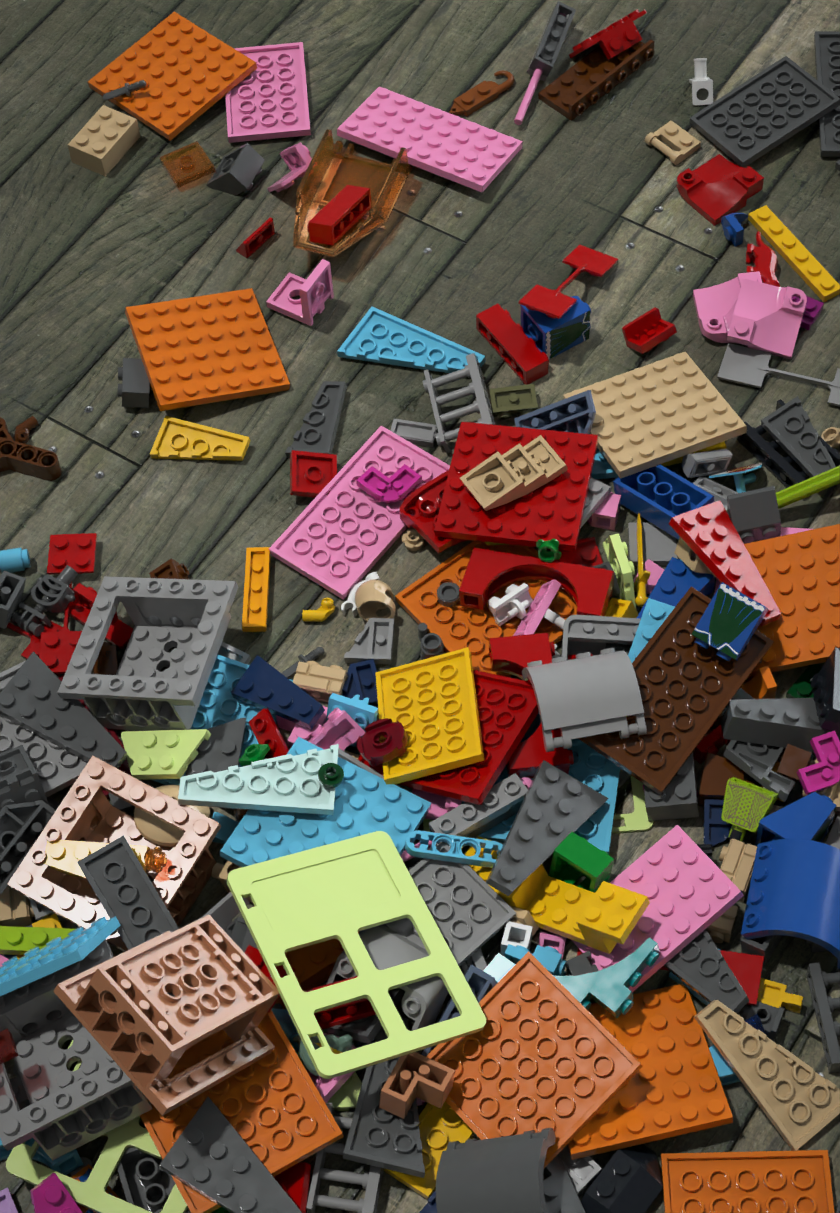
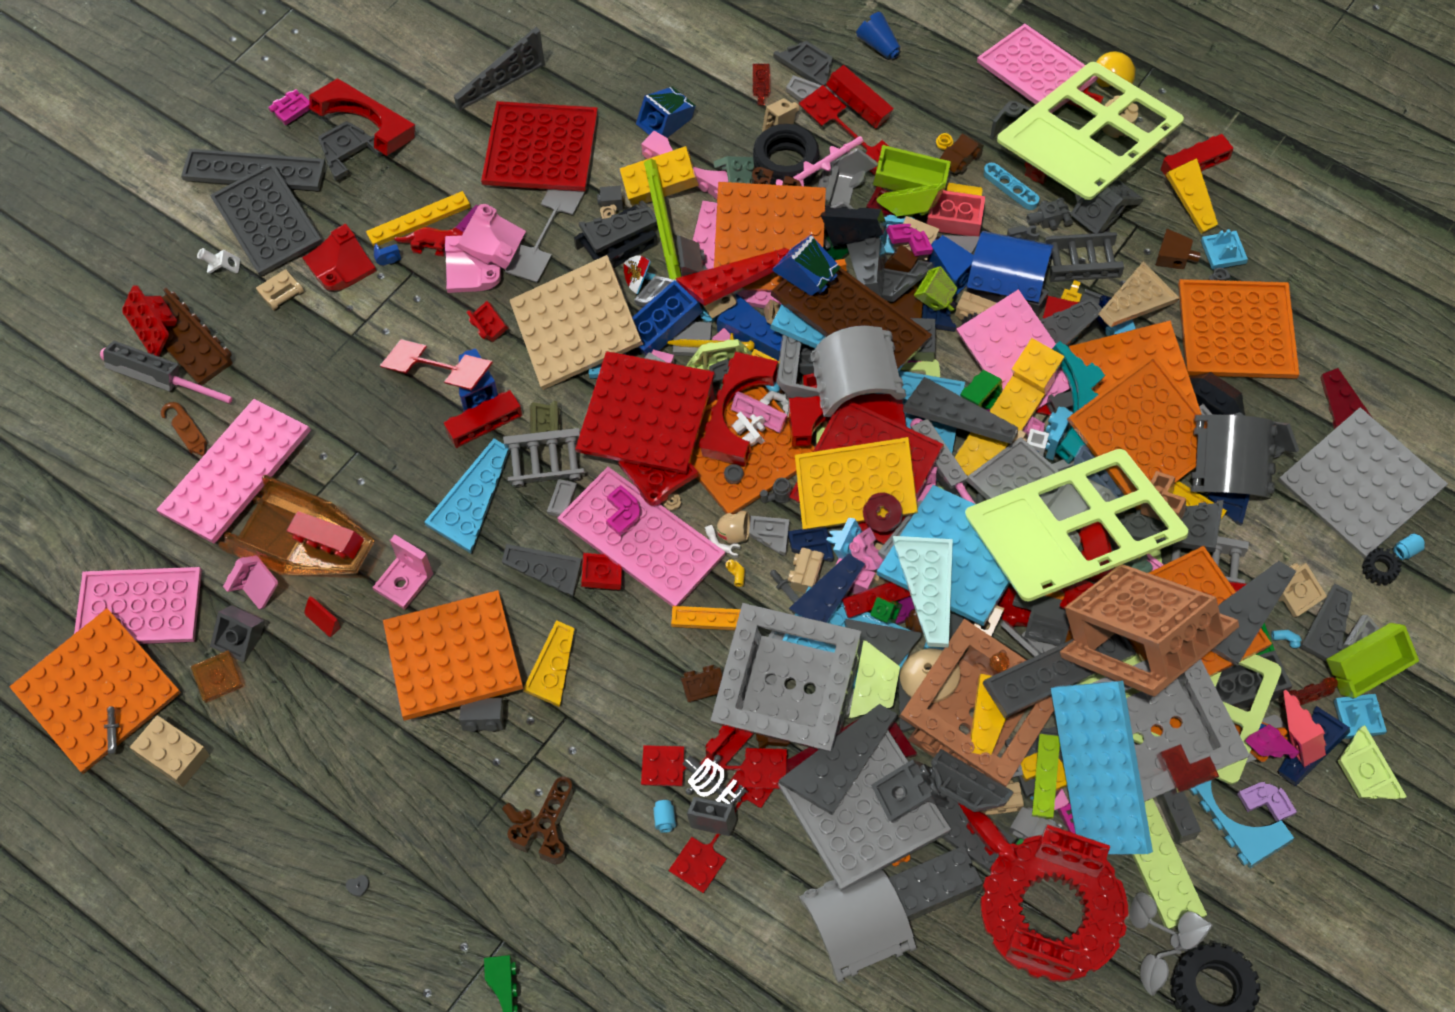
camera: 90 degrees left, 5 degrees up
dark green plate [318,763,344,788] -> none
medium azure beam [405,830,503,868] -> none
tan slope [460,435,568,511] -> none
sand blue wedge [514,390,596,434] -> none
green plate [536,539,562,562] -> none
light grey brick [682,449,732,478] -> none

